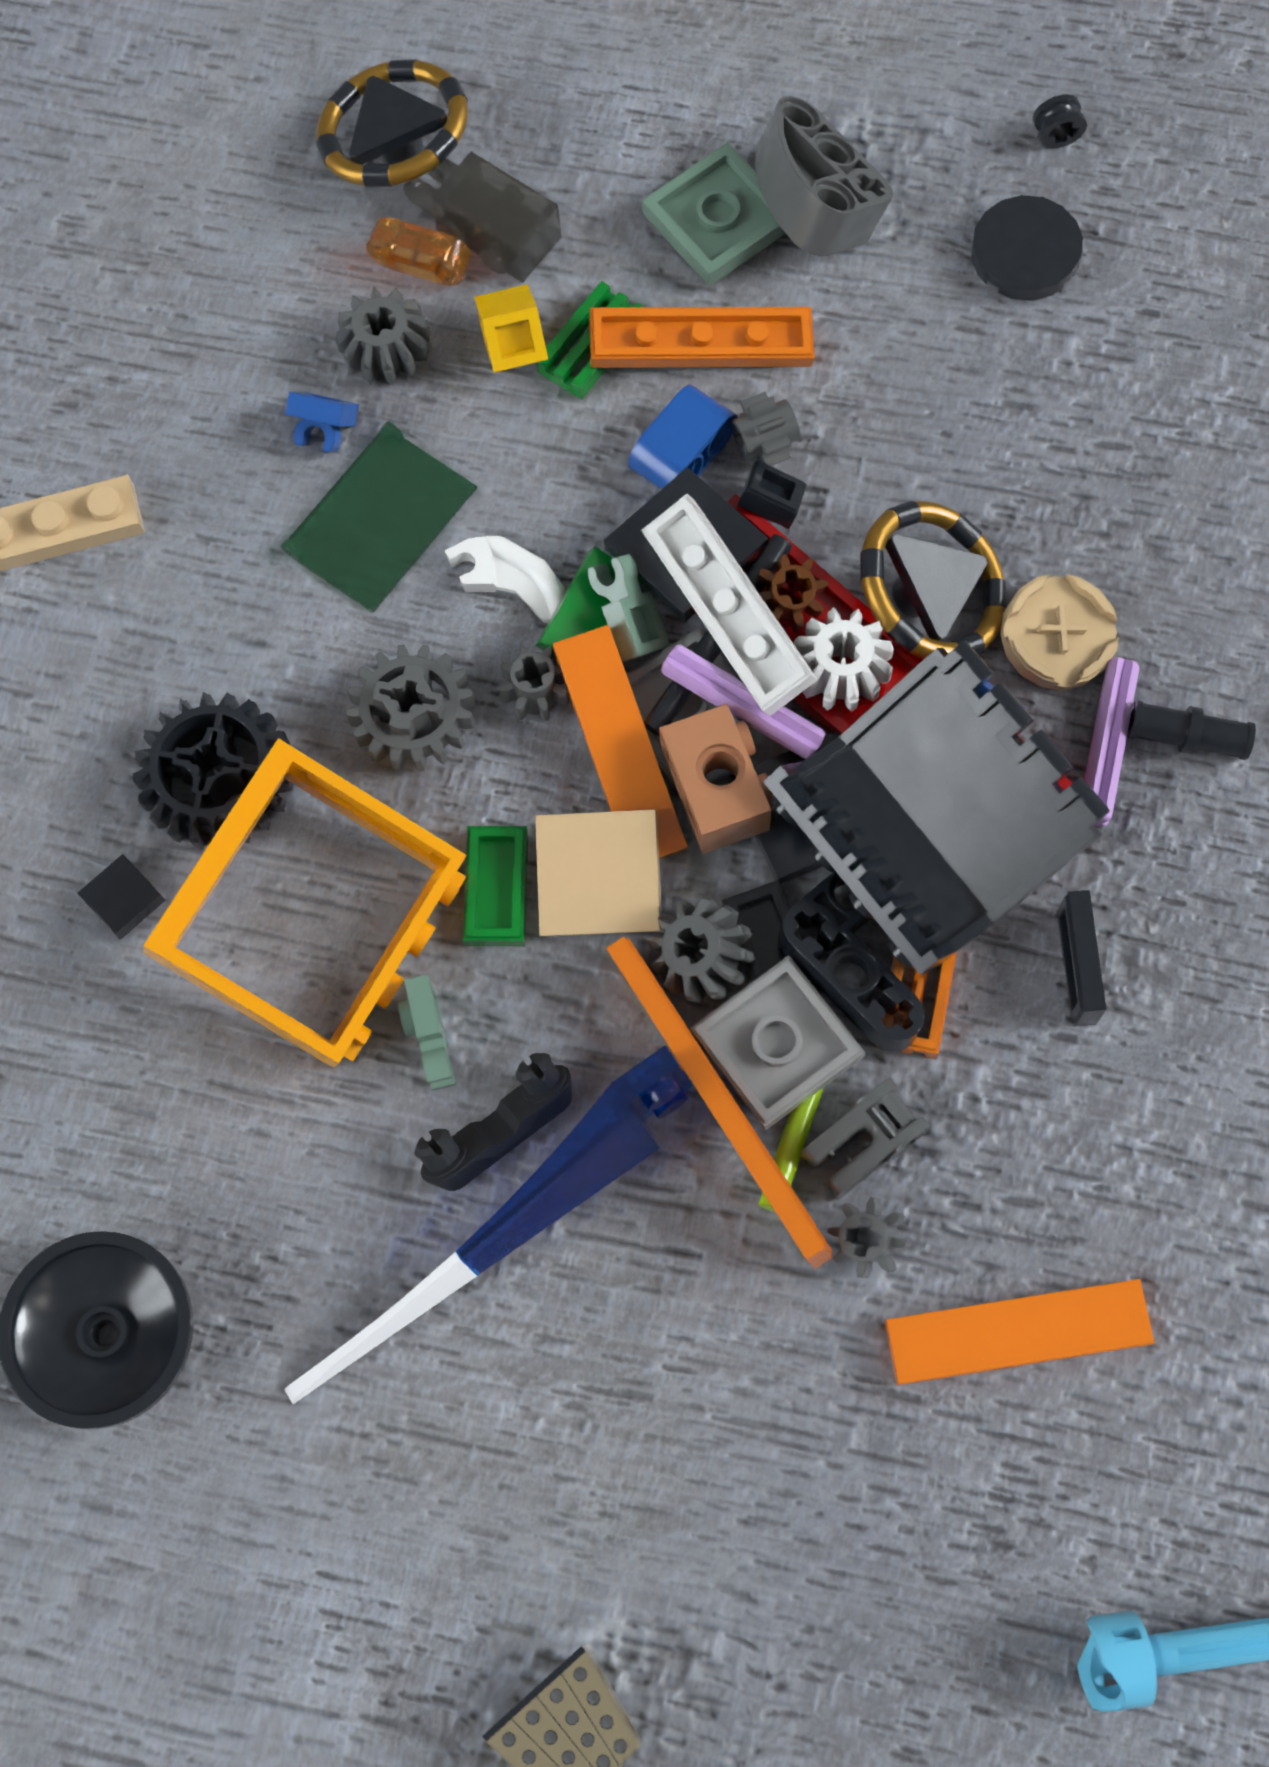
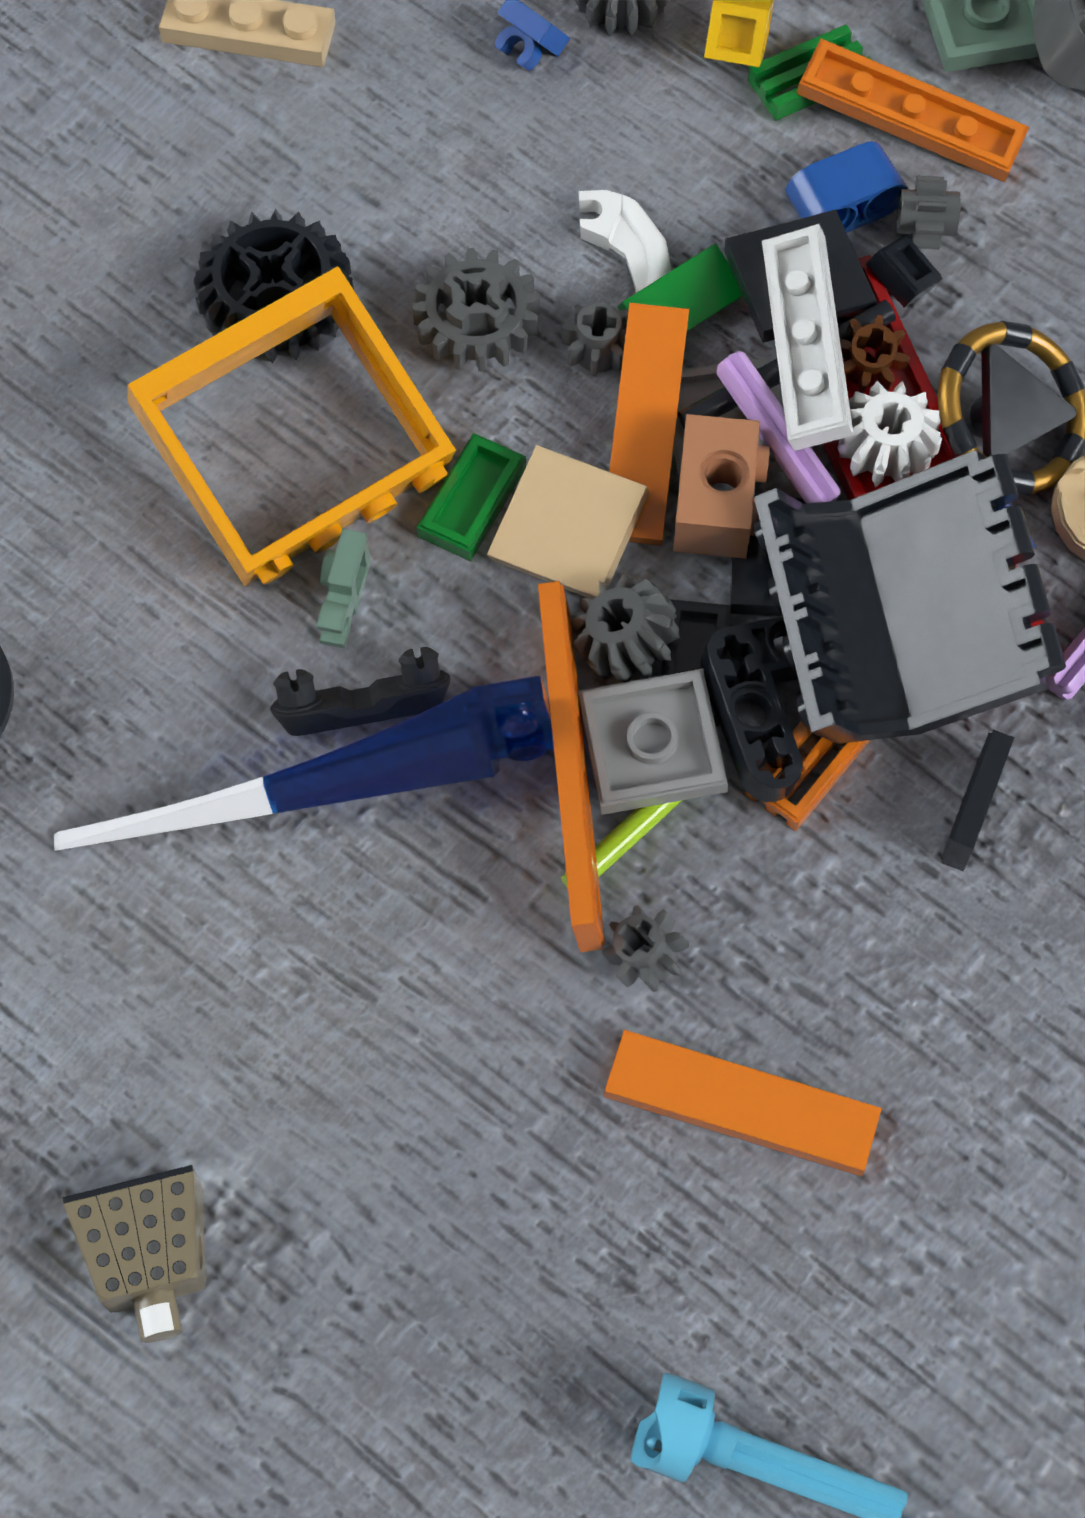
camera: 20 degrees right, 5 degrees down
black tile [77,854,166,940] -> none
clear green piece [281,422,477,613] -> none
sand green plate [588,554,671,662] -> none
dark grey piece [801,1078,931,1200] -> none

